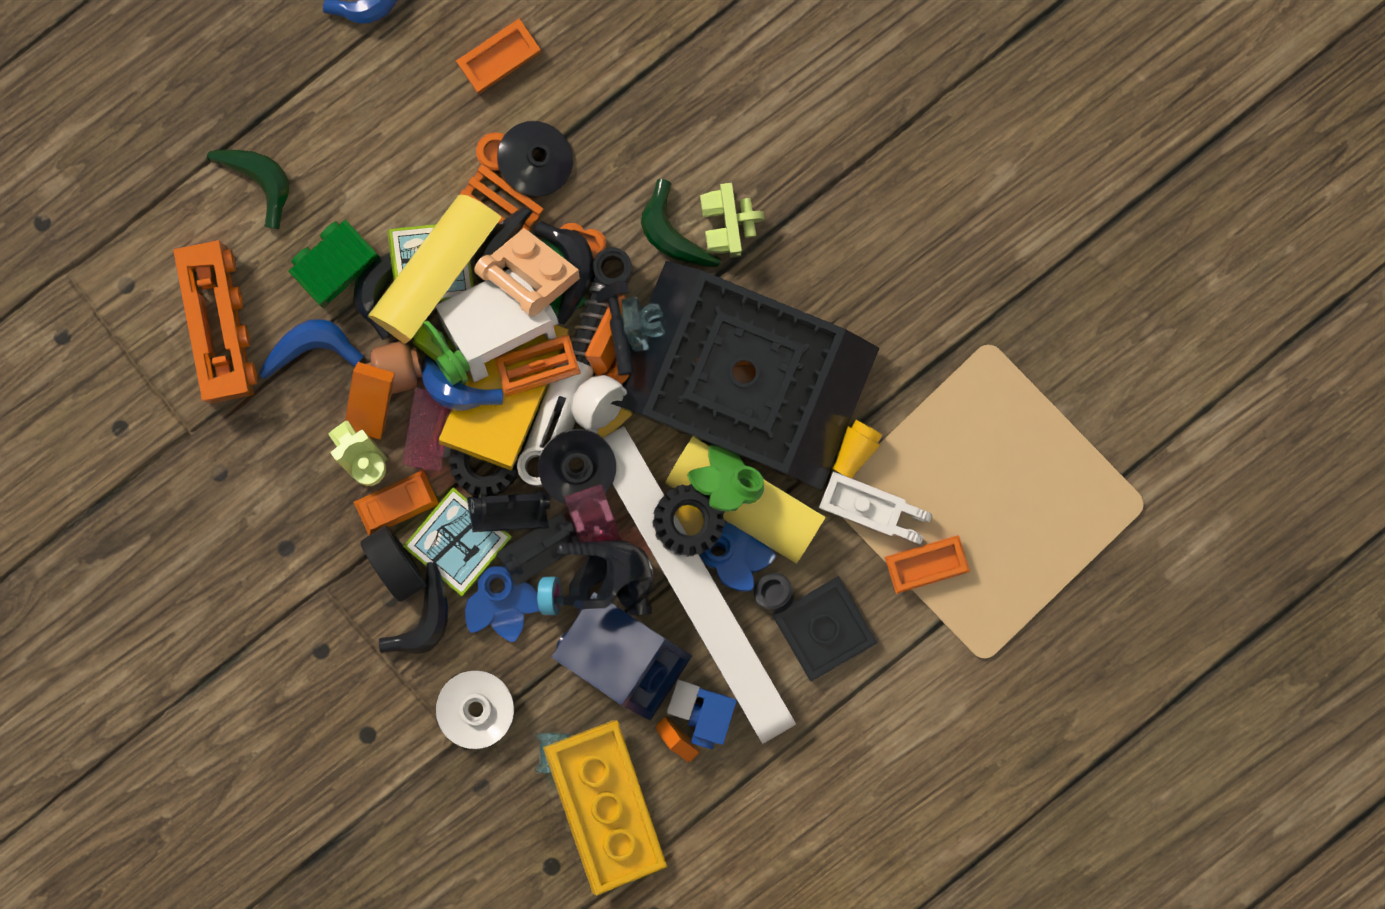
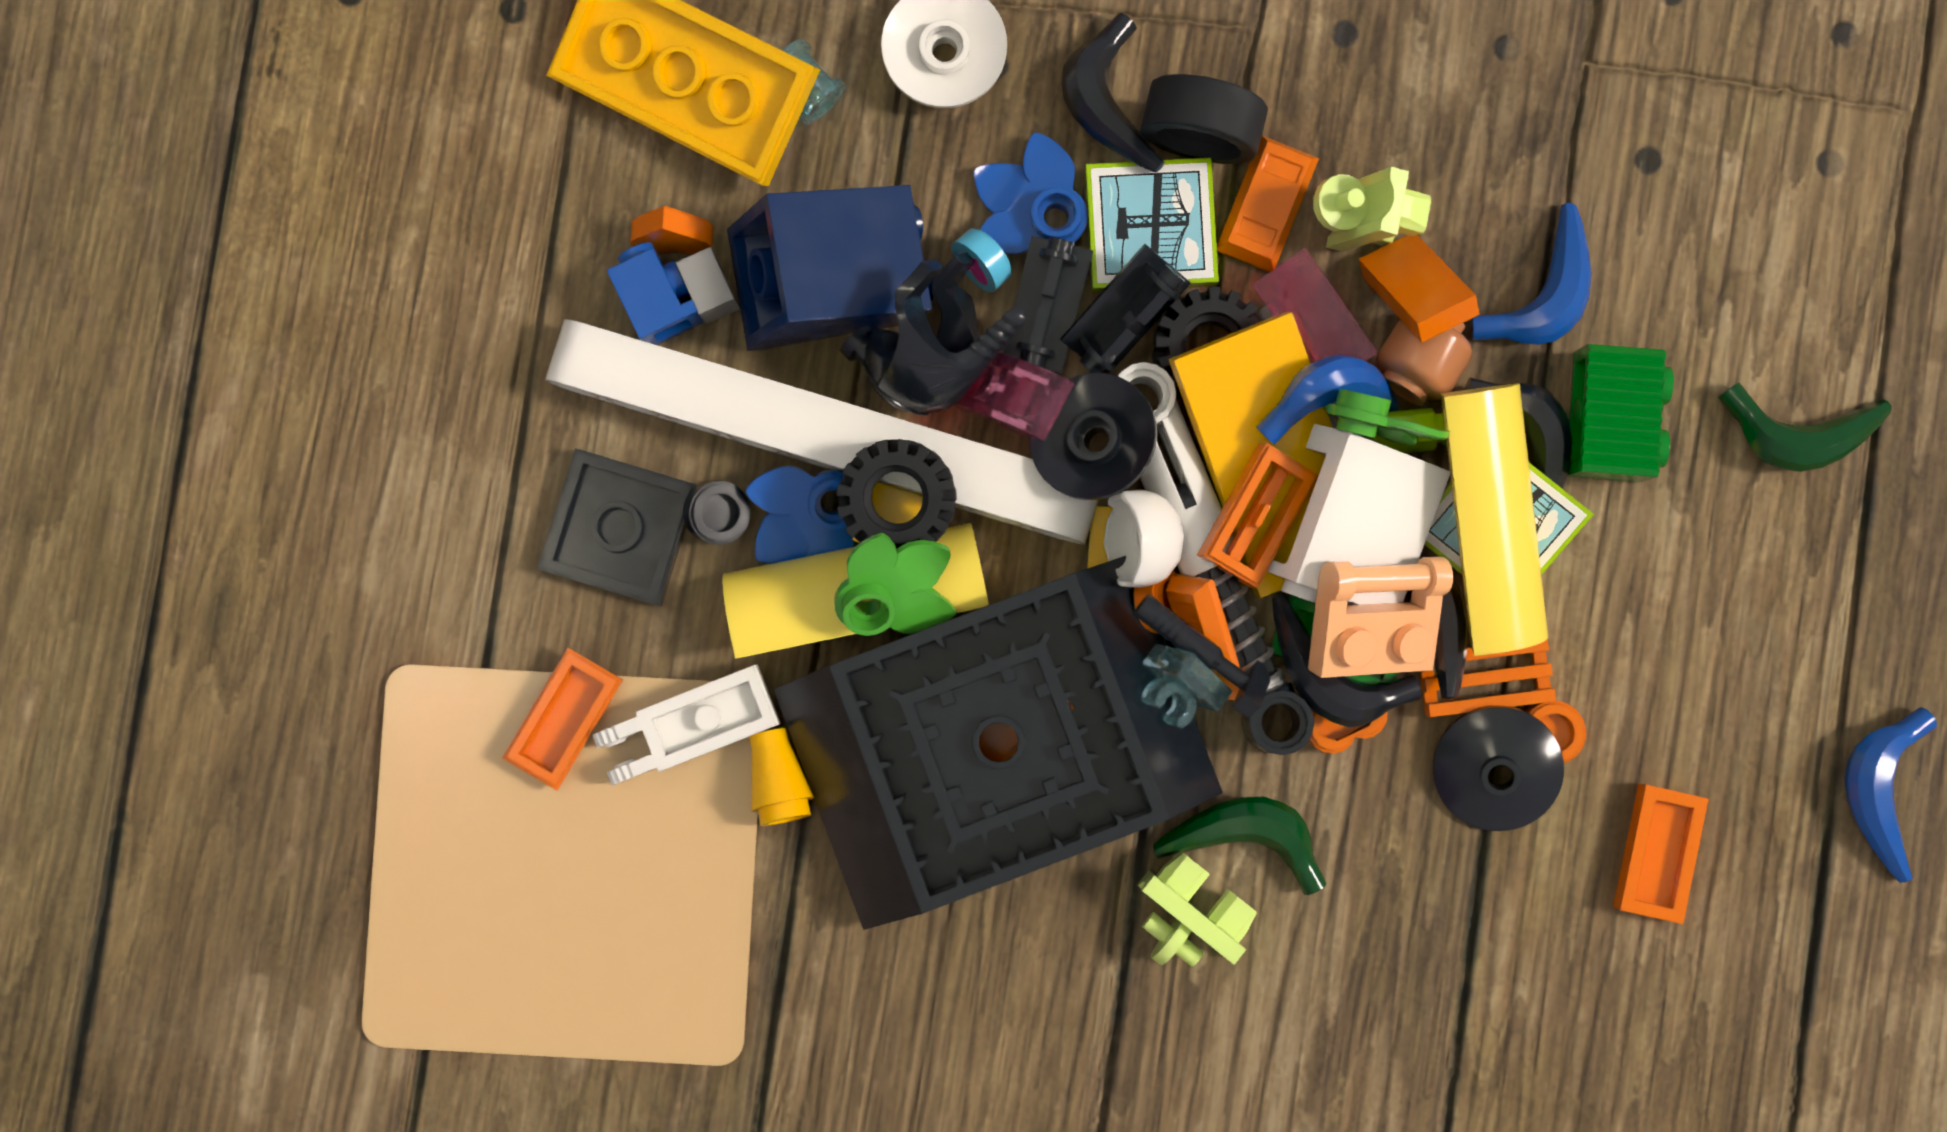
camera: 135 degrees right, 0 degrees up
orange brick [173,240,258,404] -> none

